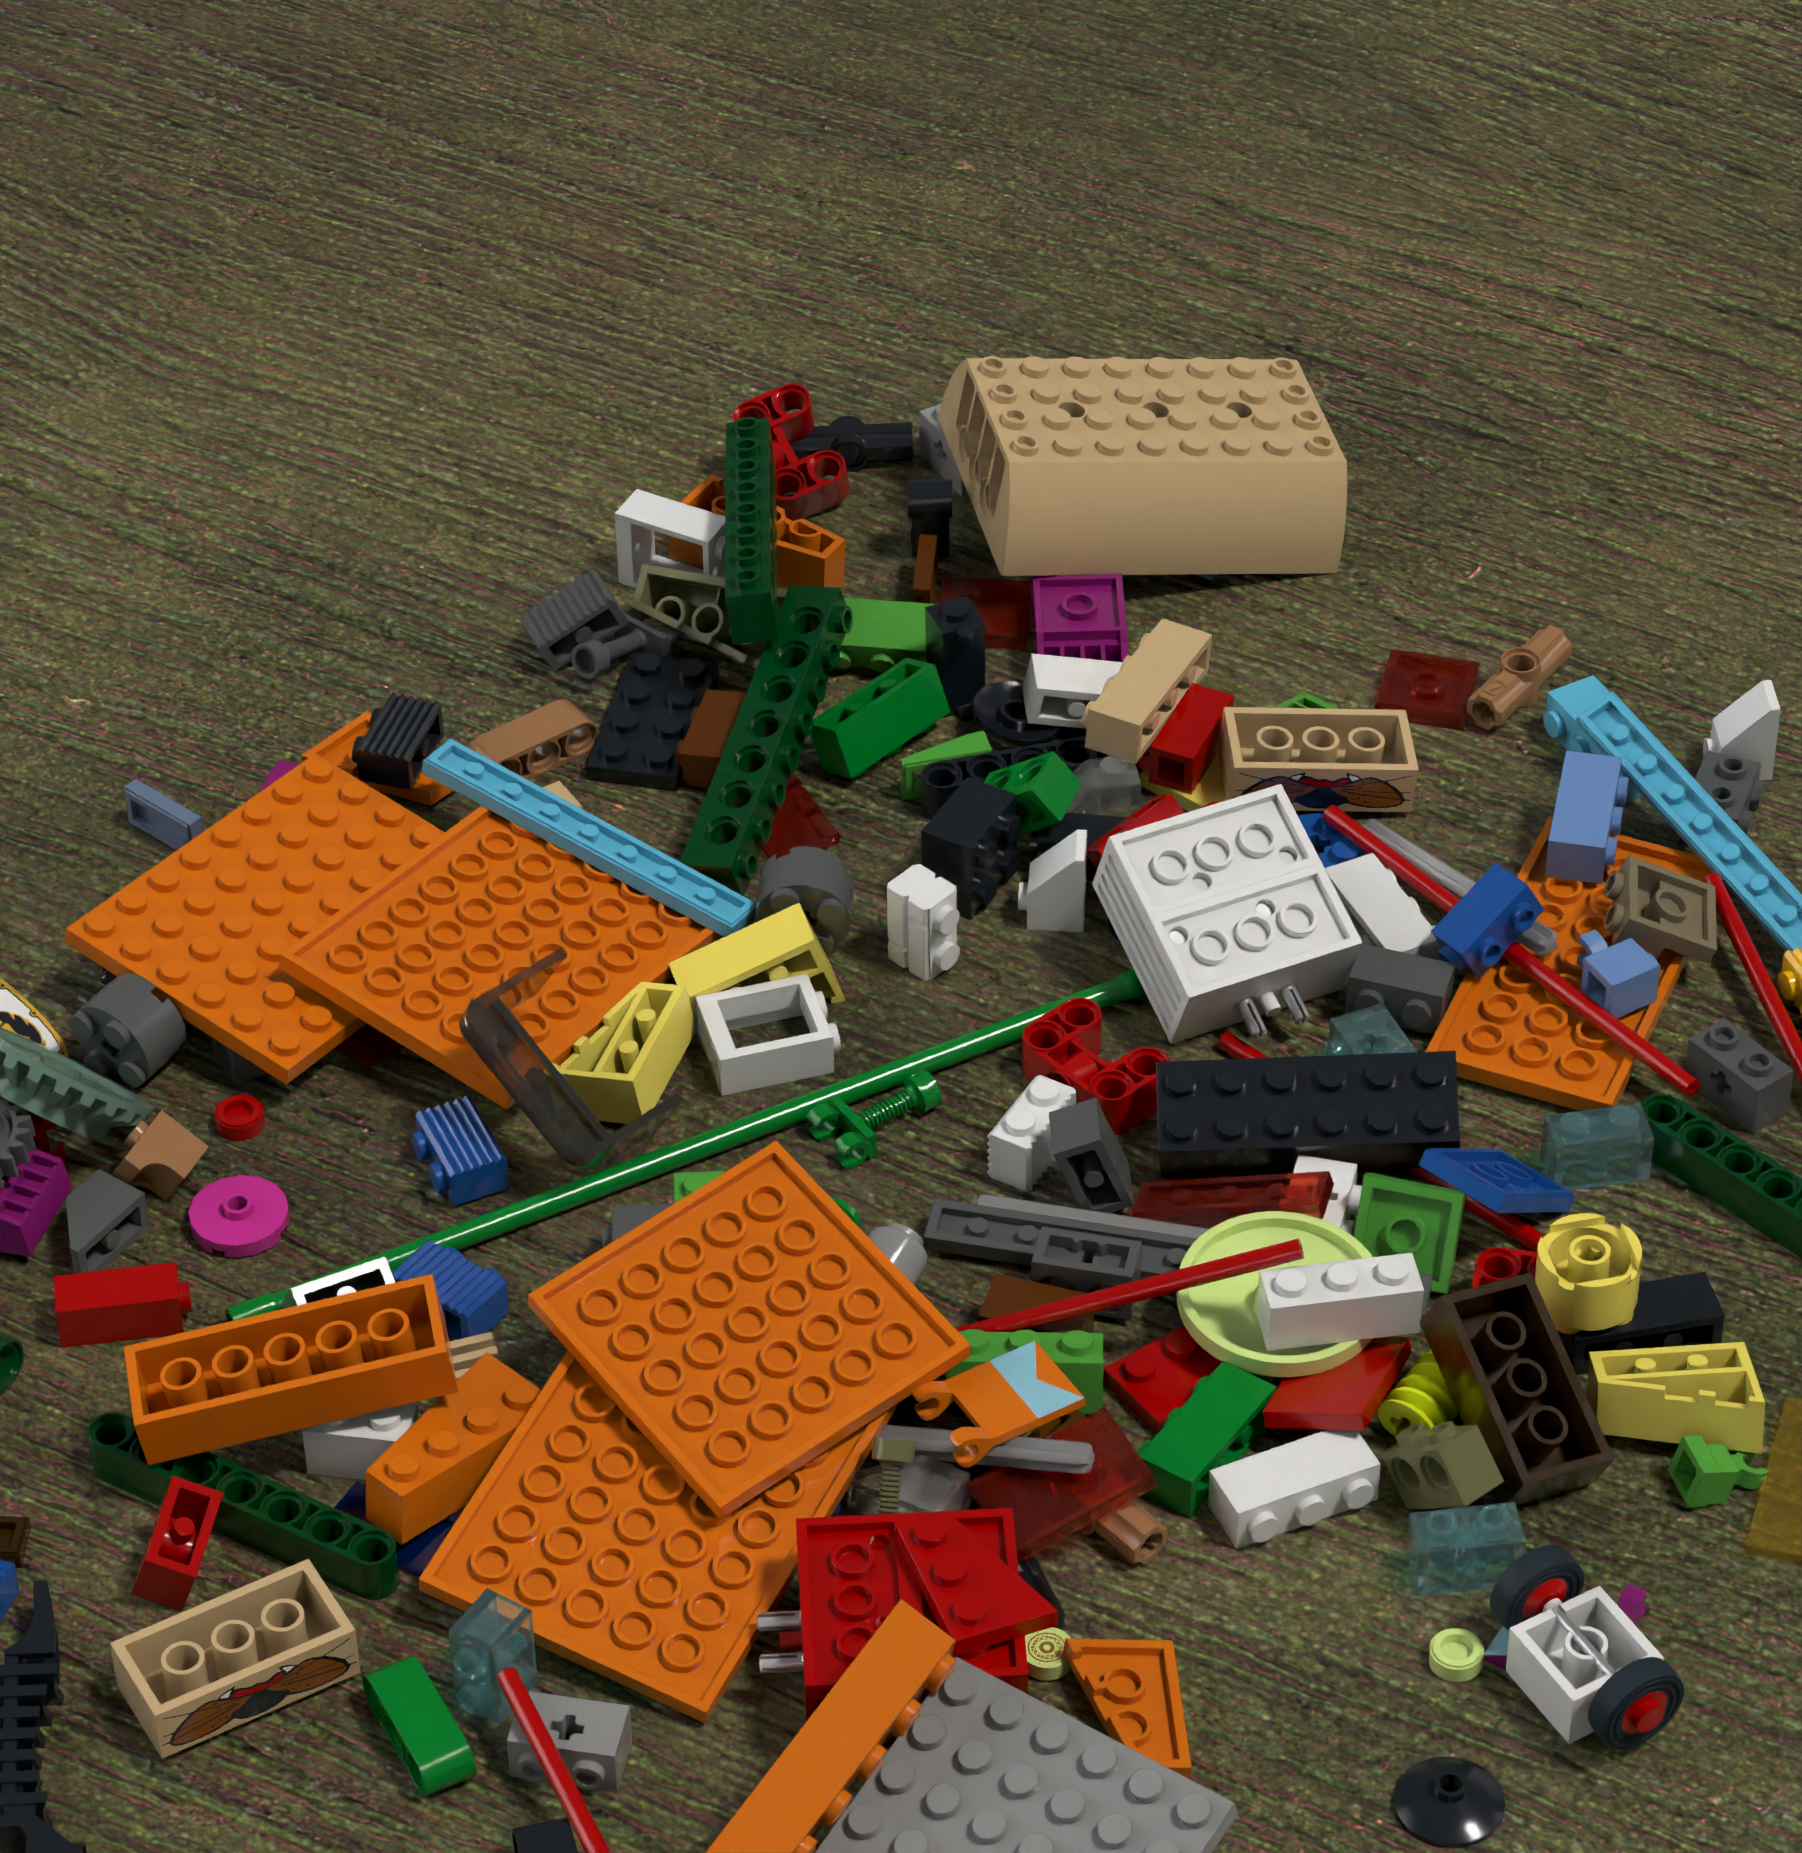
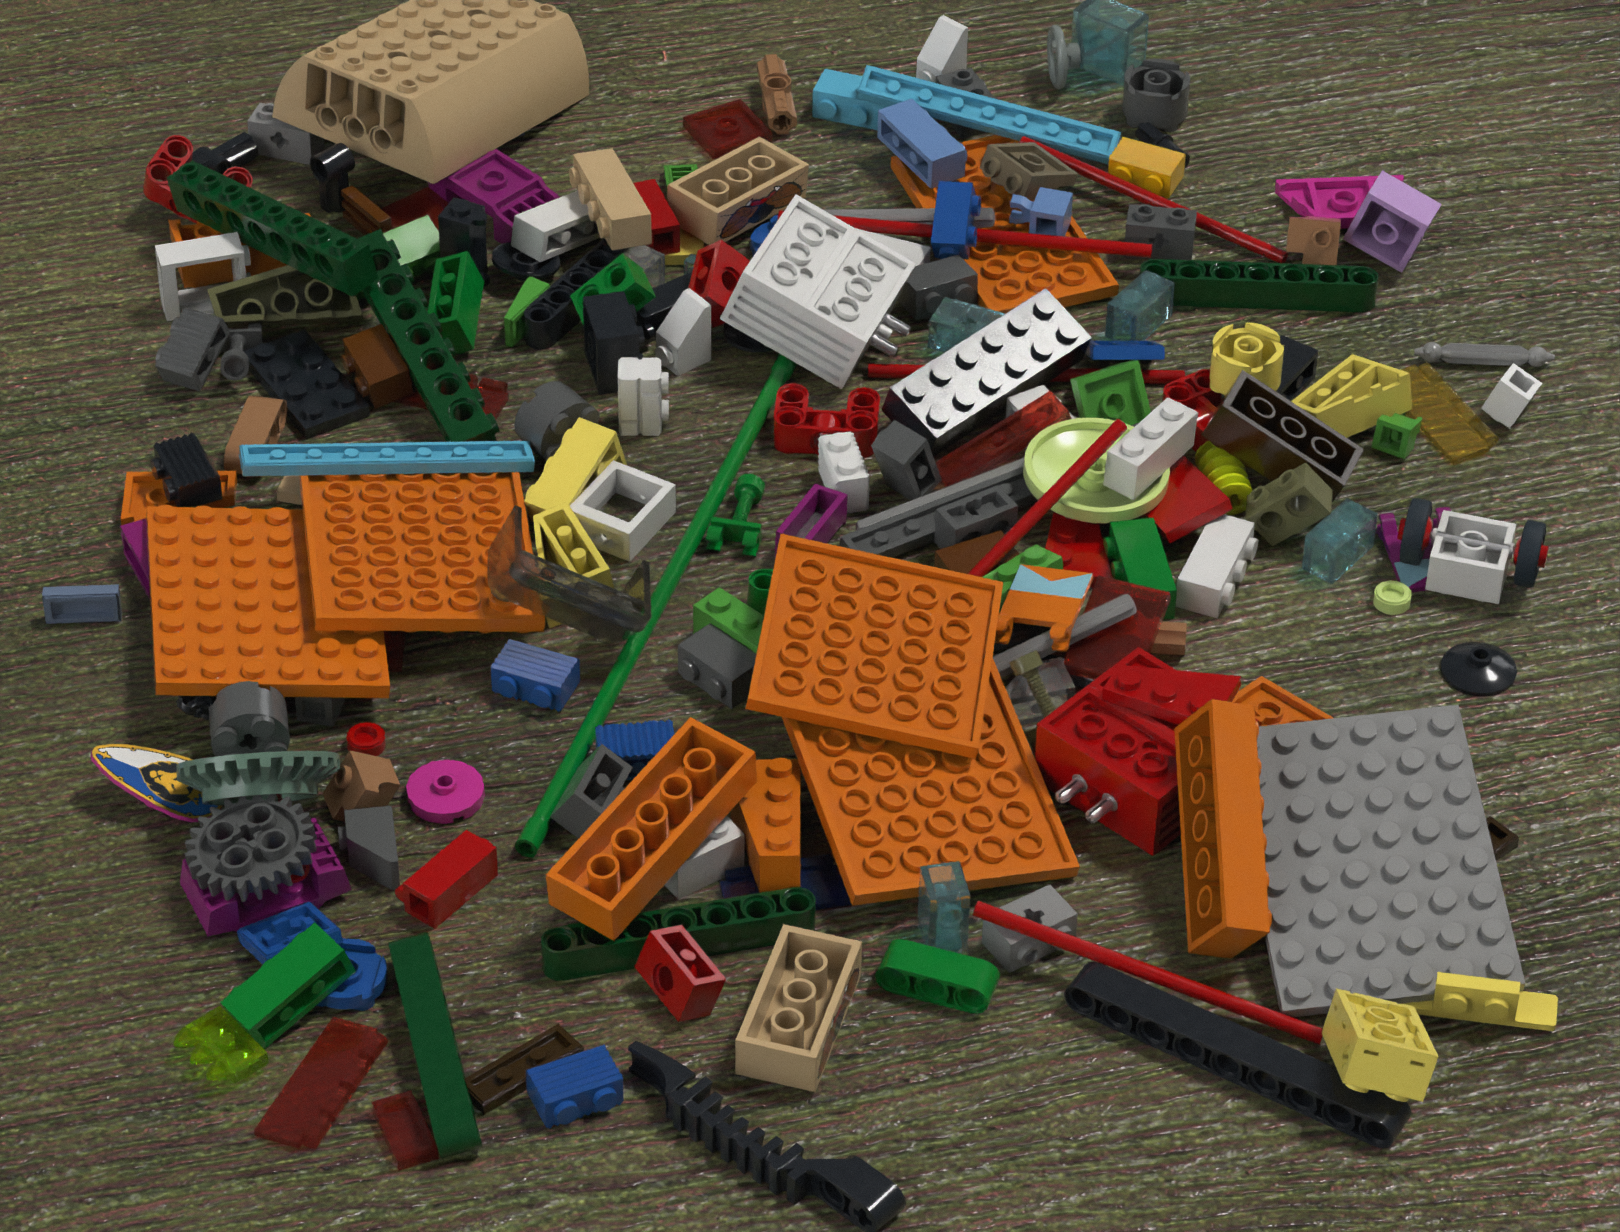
camera: 45 degrees left, 0 degrees up
none -> magenta window [775,484,848,557]

